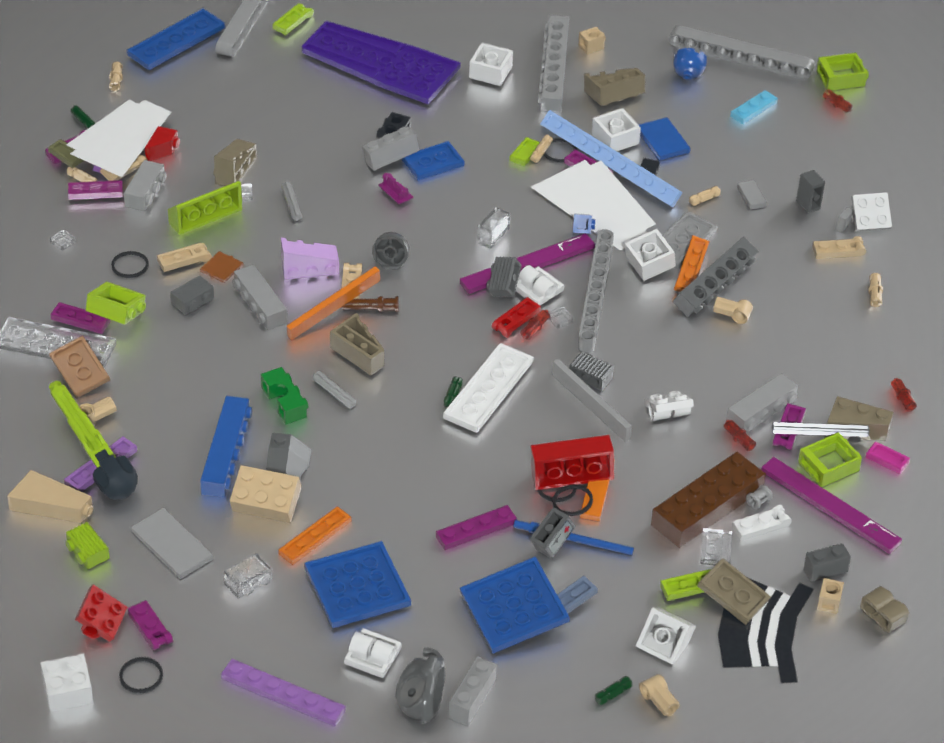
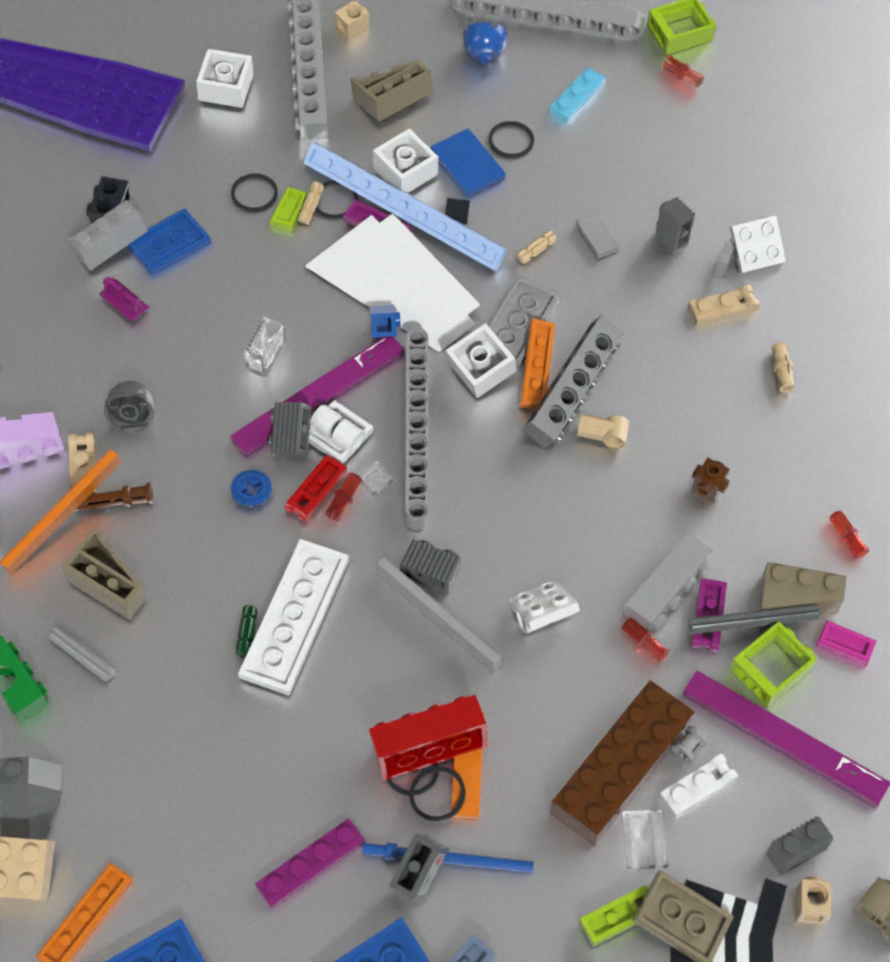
camera: 10 degrees left, 15 degrees up
none -> black piece [231,173,278,212]
none -> blue gear [231,470,272,508]
none -> black piece [489,121,534,158]
none -> reddish brown brick [691,457,731,503]

